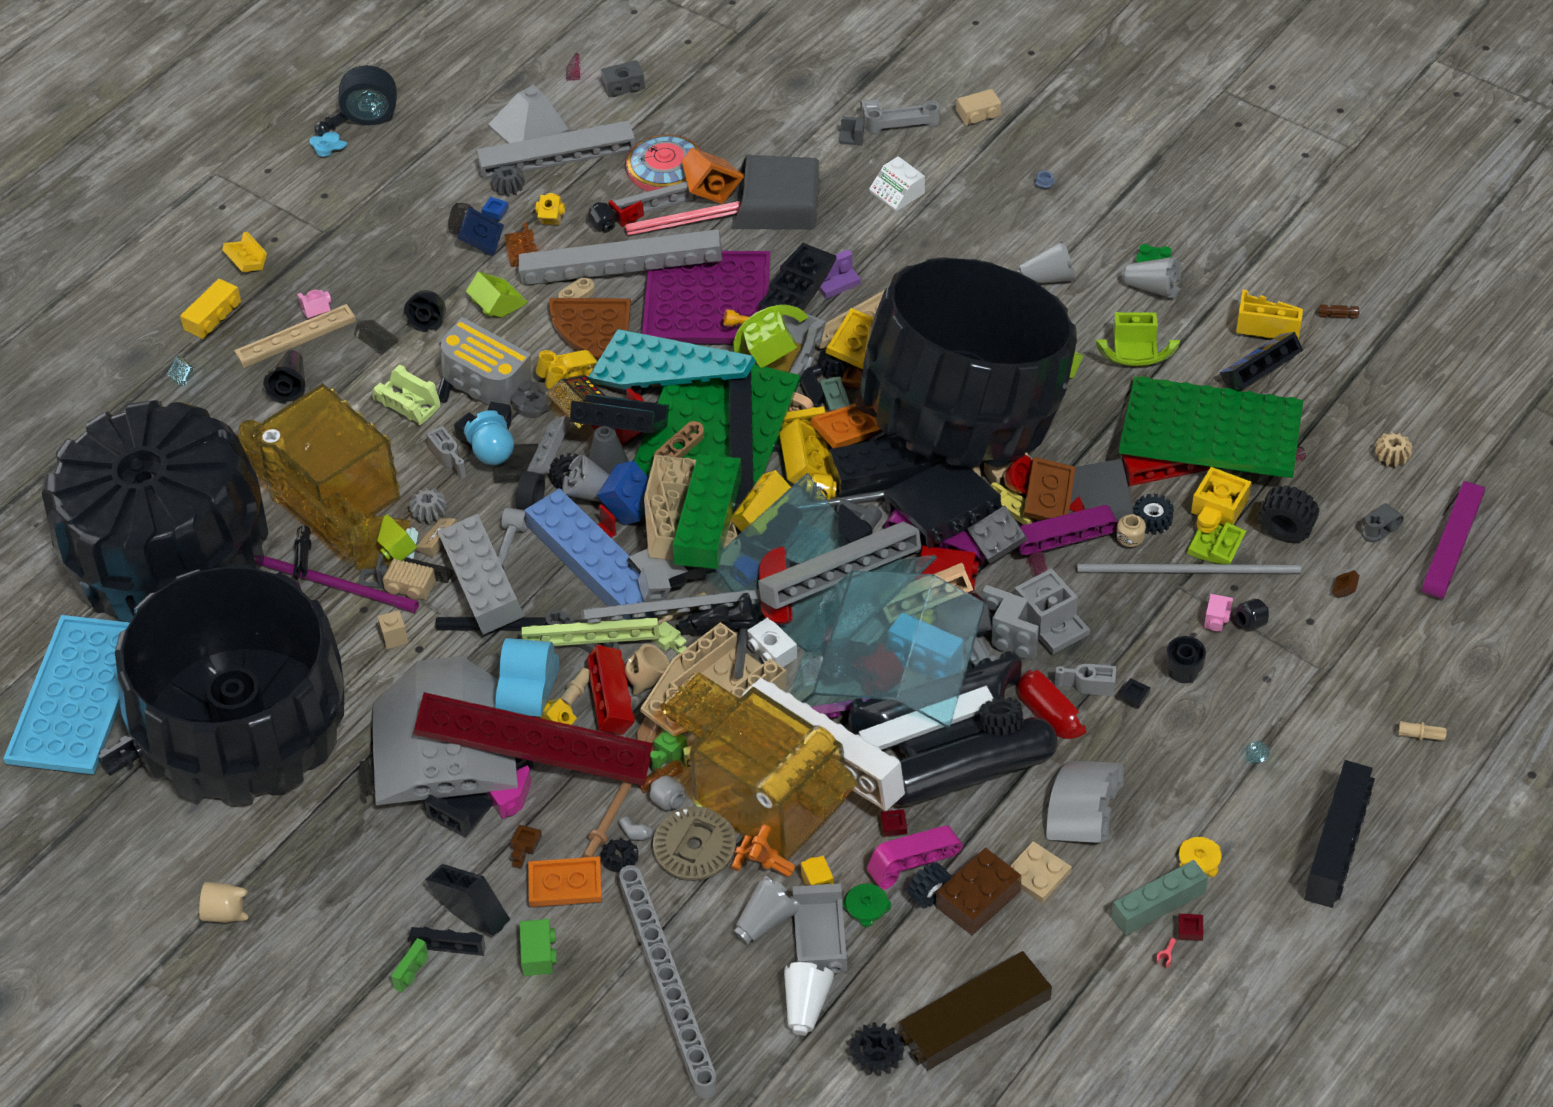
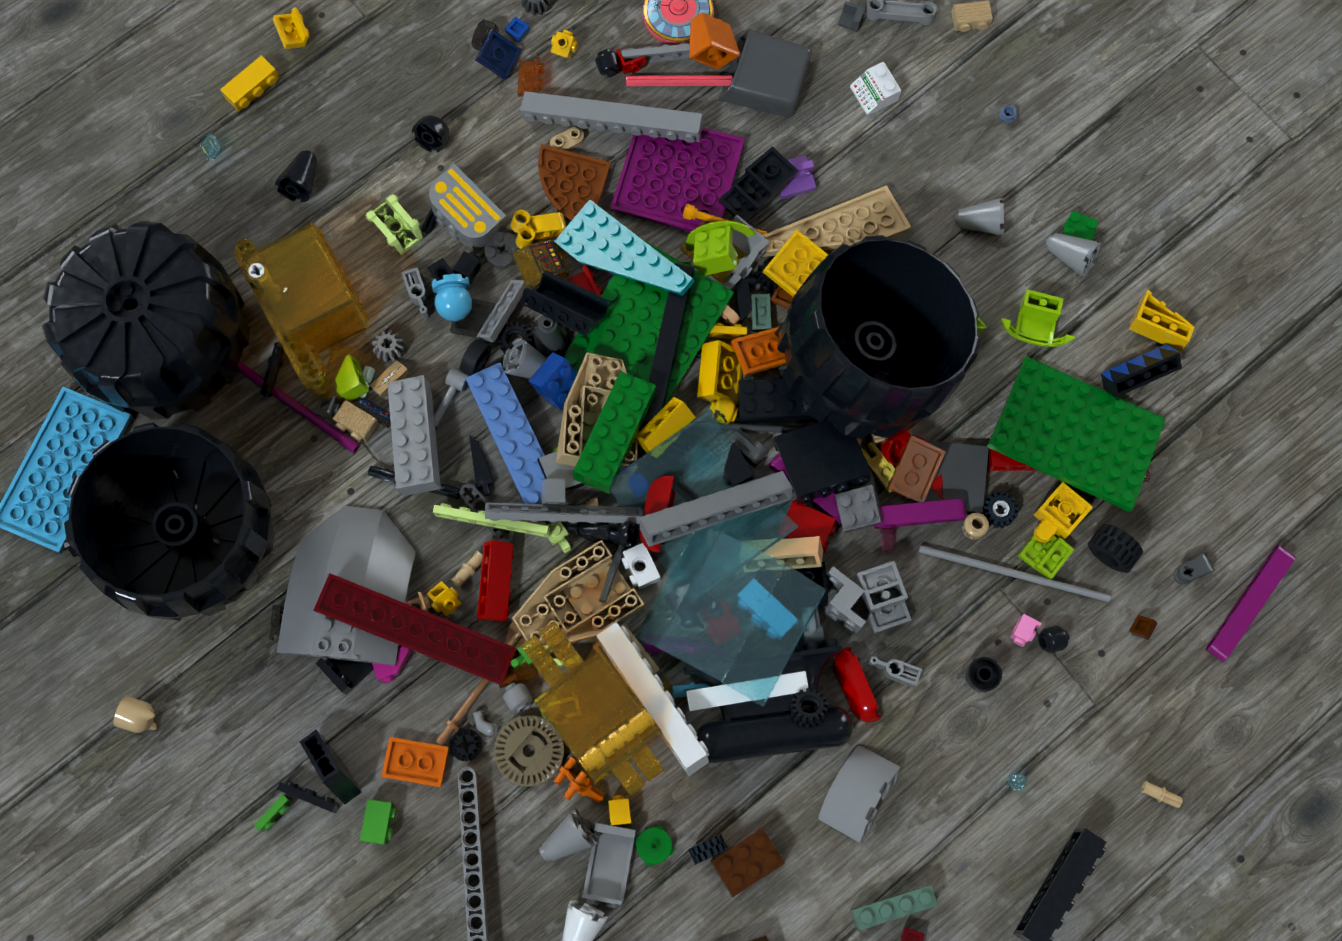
camera: 10 degrees right, 25 degrees up
tan tile [234,304,356,368] -> none
bright pink brick [297,290,332,318] -> none
clear smoke slope [354,319,399,354] -> none
tan brick [377,610,408,649] -> none
lime slope [466,271,528,317] -> none
medium azure brick [495,638,559,717] -> none
reddish brown plate [511,825,542,869] -> none
red bracket [597,504,617,538] -> none
tan piece [625,644,670,695] -> none
medium nougat beam [654,421,704,458] -> none
dark pink beam [867,825,963,890] -> none
dark red plate [881,809,907,836] -> none
tan plate [1010,841,1072,903] -> none
black plate [1119,678,1151,708] -> none
yellow piece [1179,837,1222,877] -> none
reddish brown axle [1318,304,1360,318] -> none
tan gear [1375,431,1413,468] -> none
none -> black bar [469,435,494,496]

